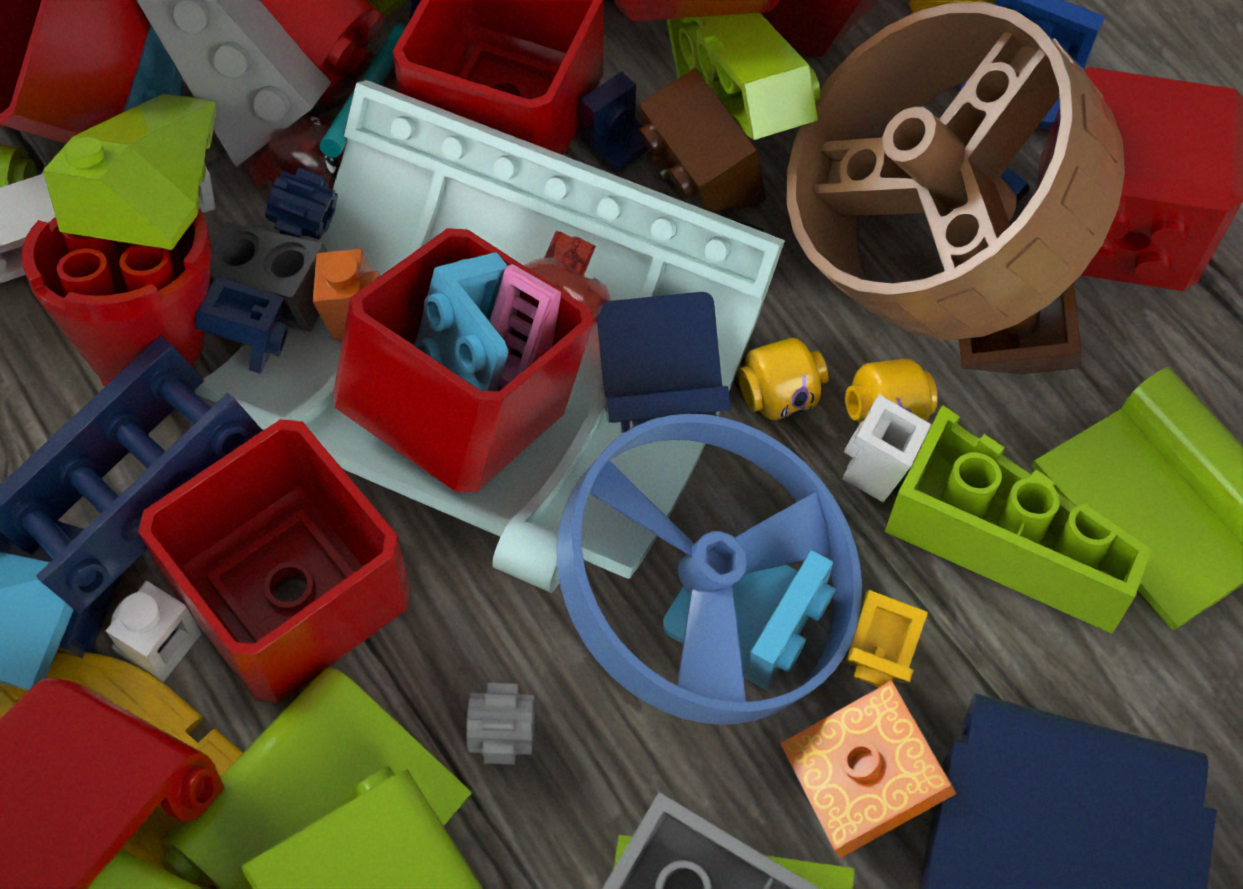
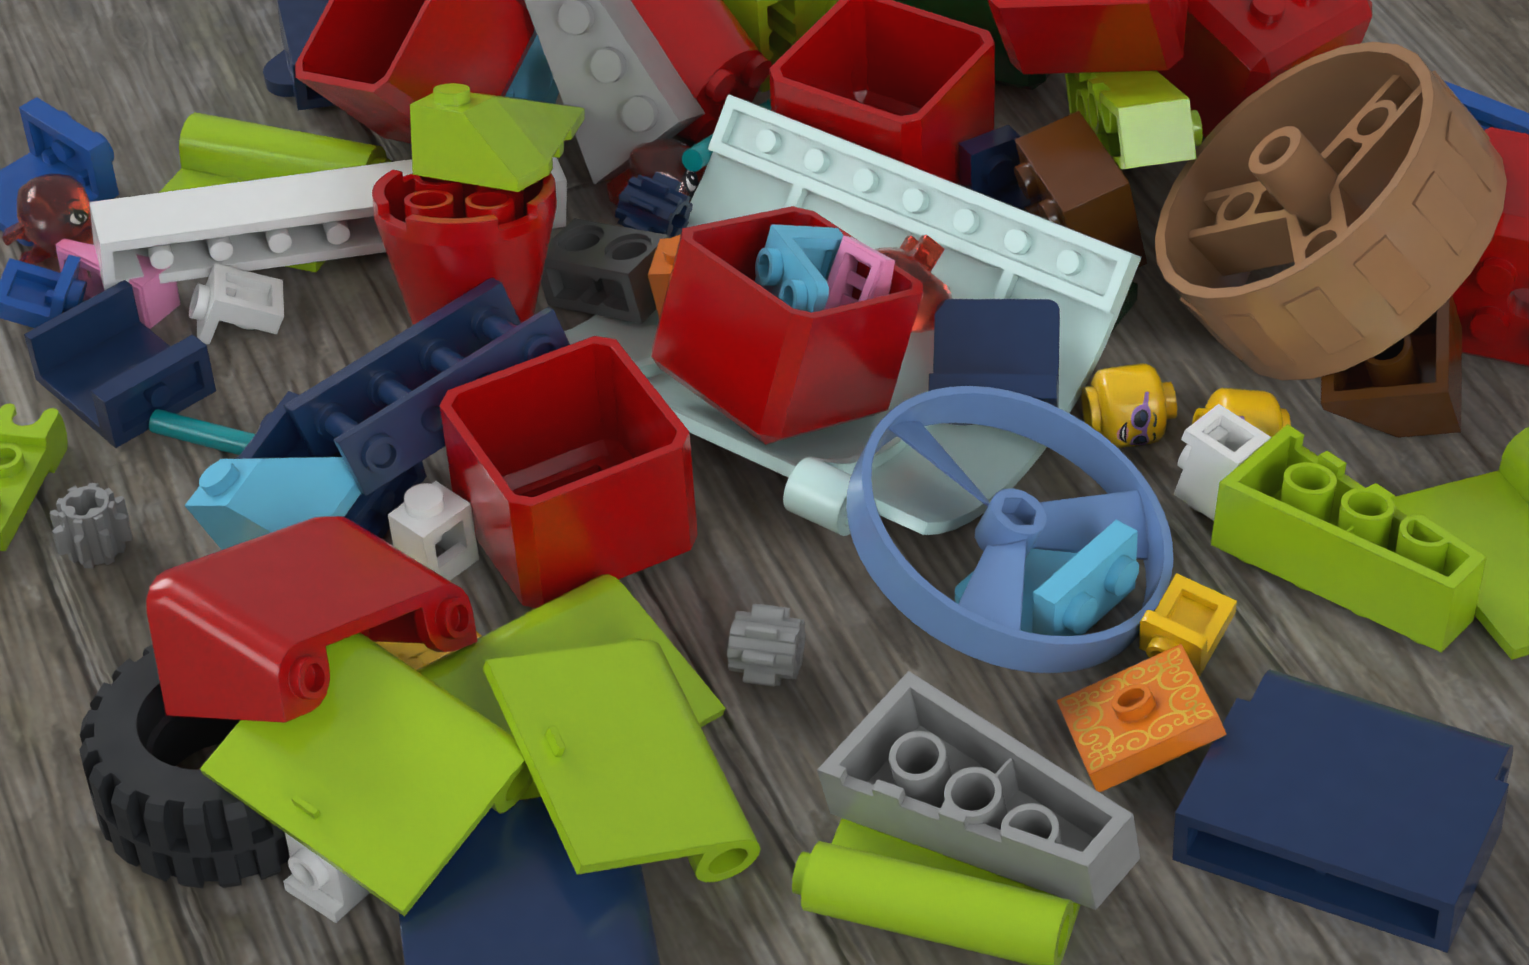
camera: 15 degrees right, 20 degrees down
dark blue bracket [195,276,289,374] -> none

